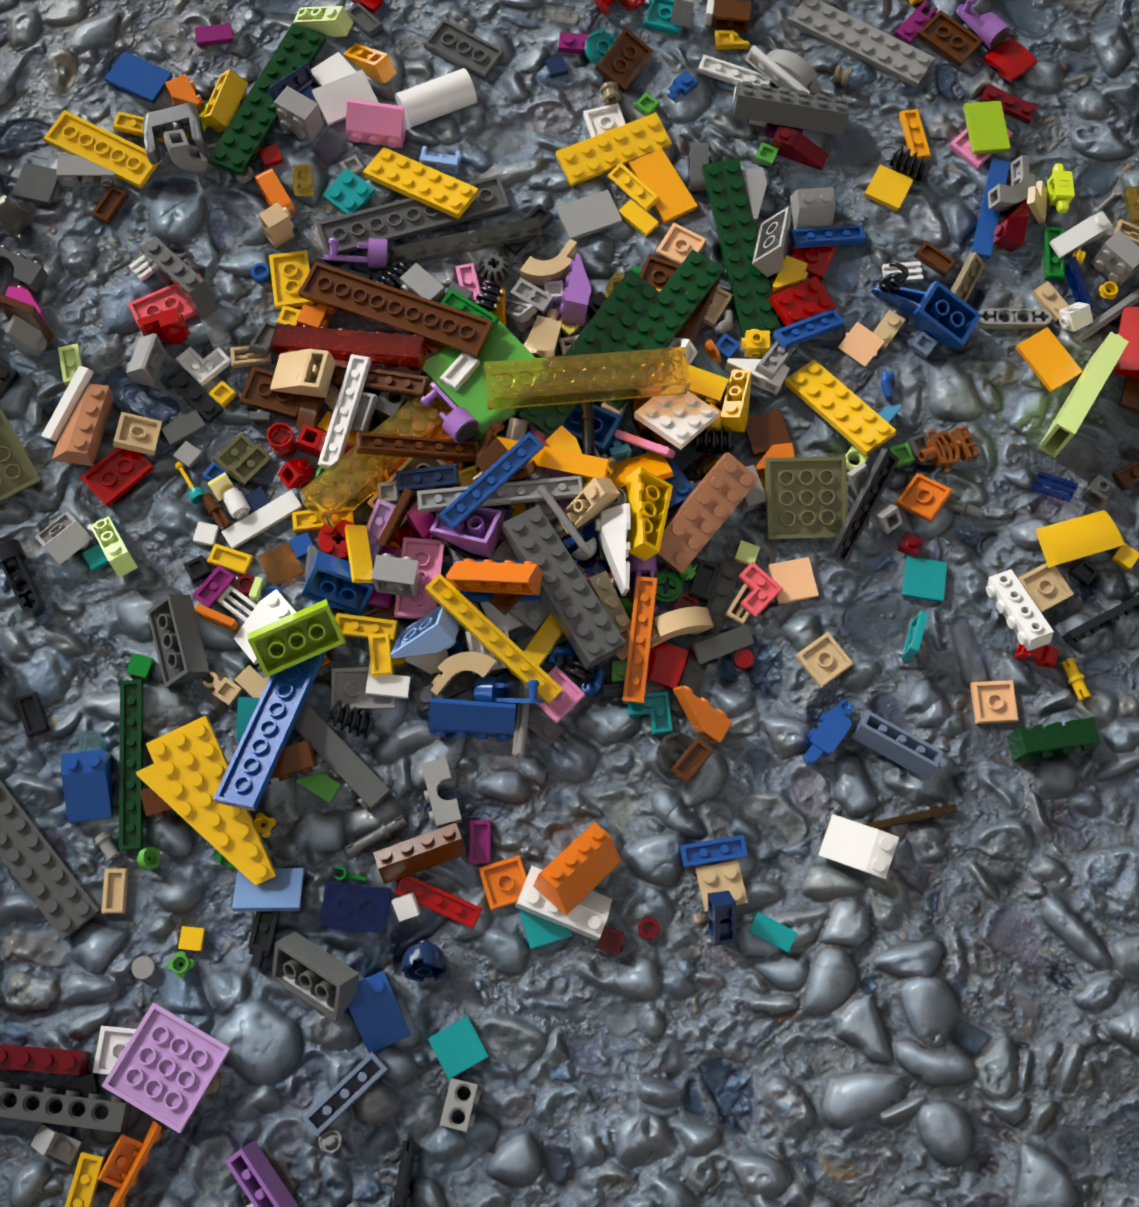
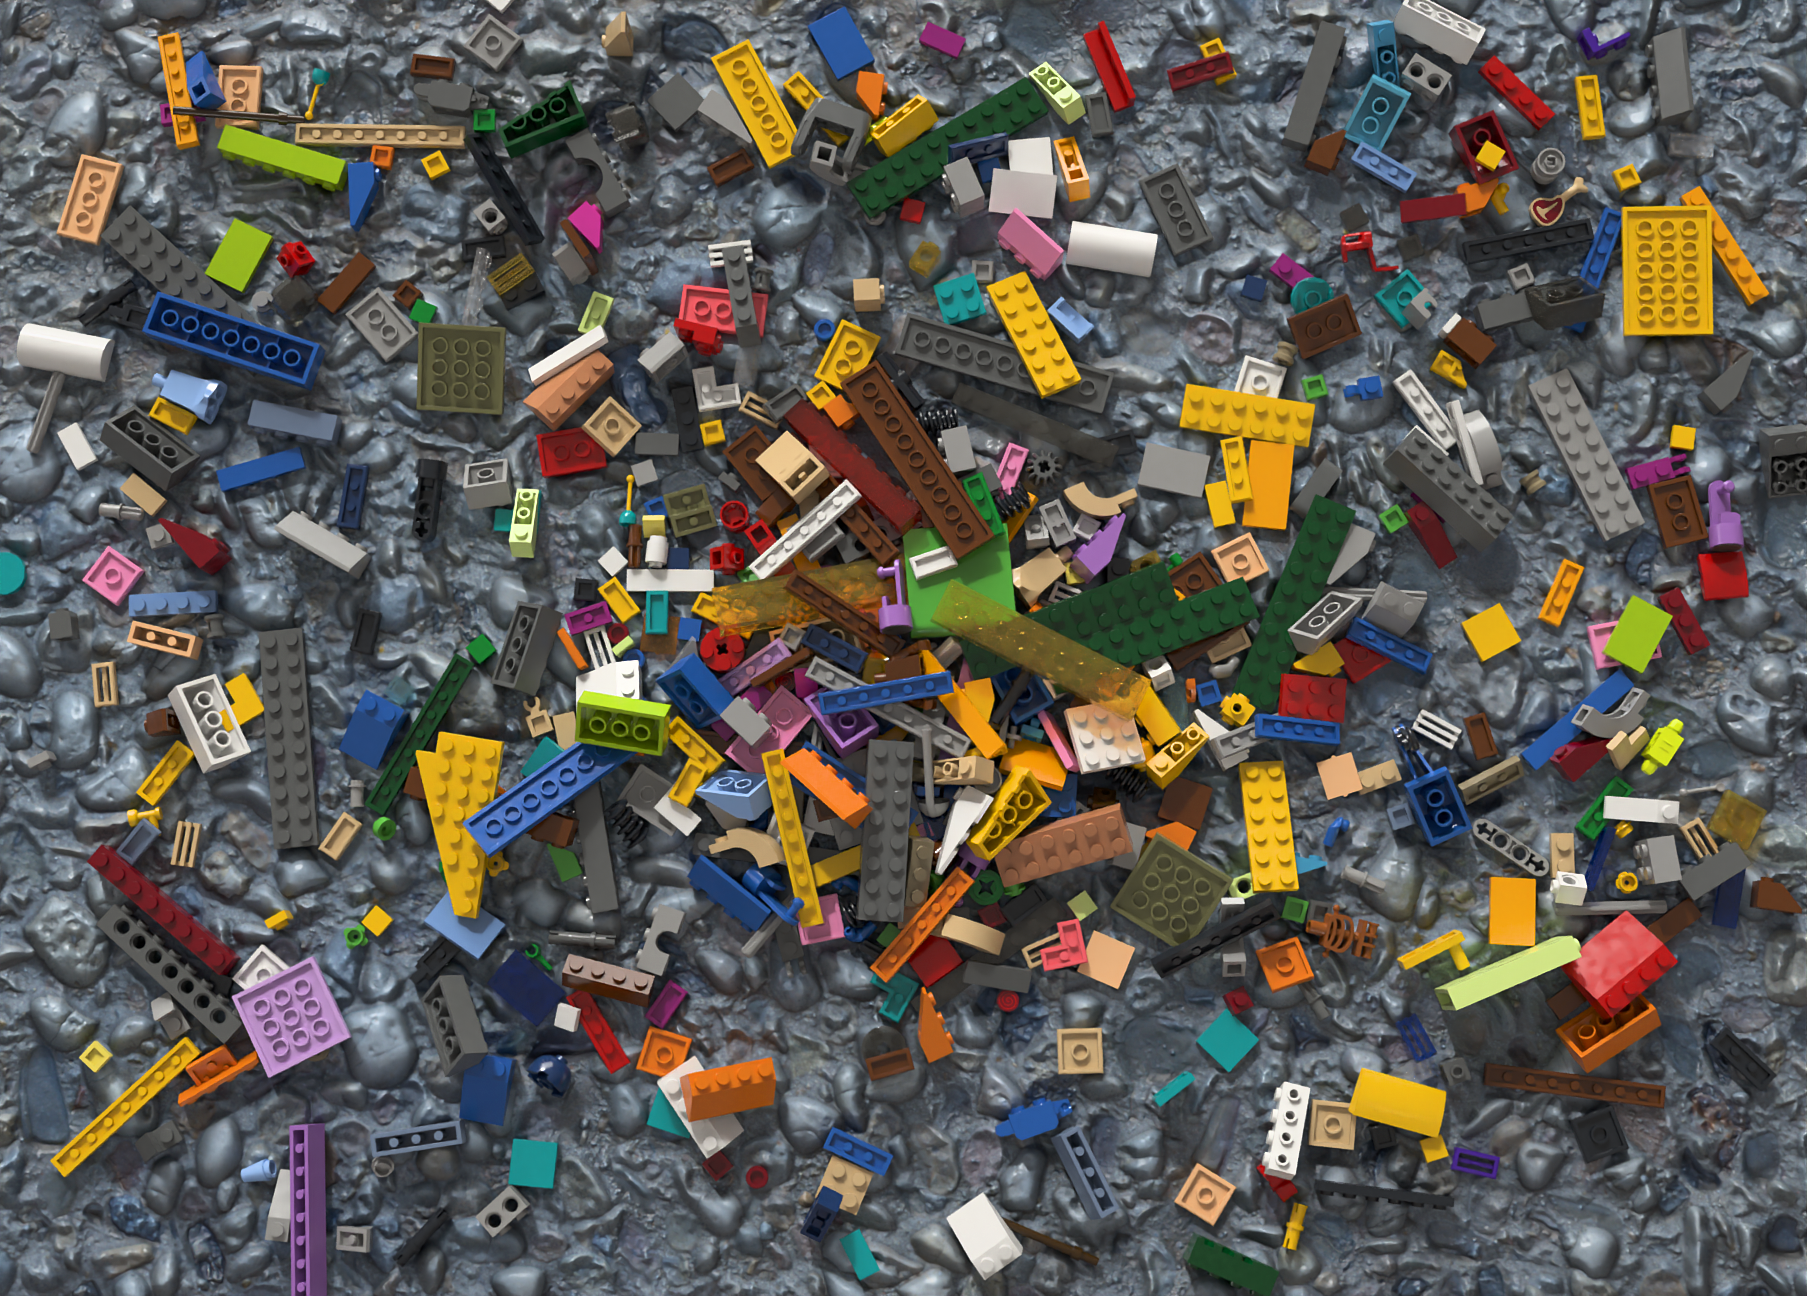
camera: 45 degrees right, 10 degrees up
light grey tile [131,956,156,979] -> none
orange beam [254,168,296,215] -> none
medium lavender piece [323,238,388,269] -> none
yellow tile [344,525,373,583] -> none
black piece [889,145,931,183] -> none
none -> yellow plate [264,910,293,931]
none -> teal tile [645,591,669,635]
none -> light grey axle [1340,865,1386,894]
none -> yellow piece [1397,929,1470,970]

